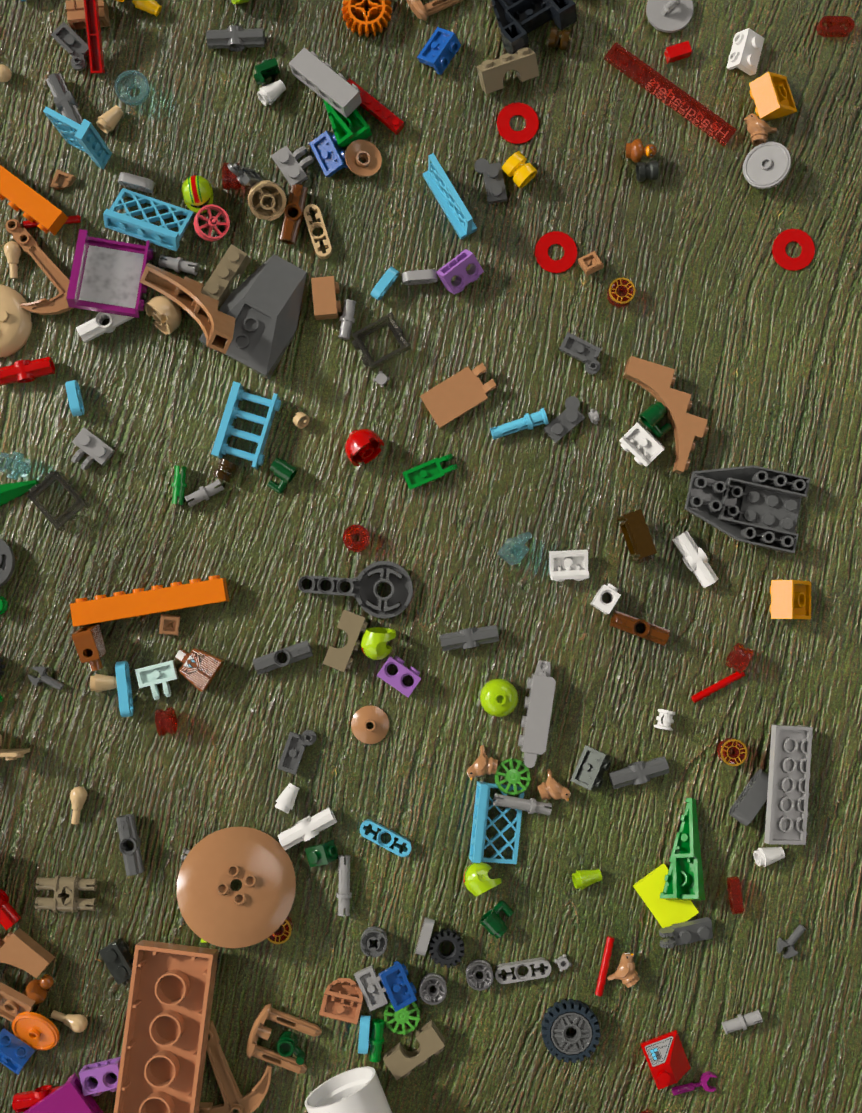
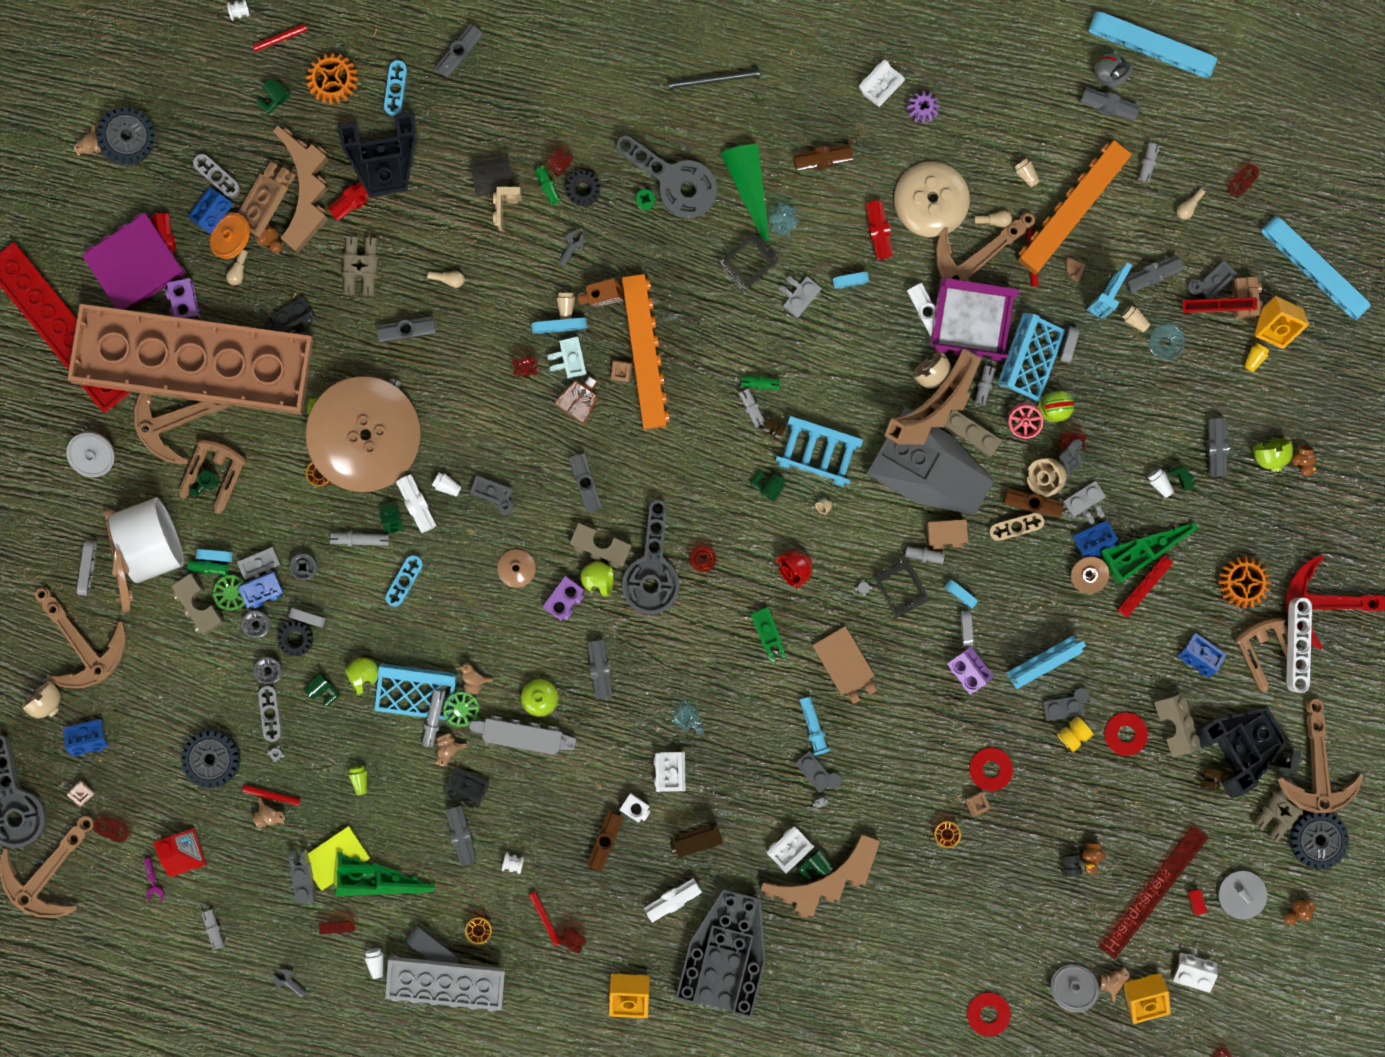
camera: 90 degrees right, 0 degrees up
light grey brick [289,47,362,118] -> none
nougat slope [319,978,363,1025] -> none
dark grey hinge [559,332,601,375] -> none

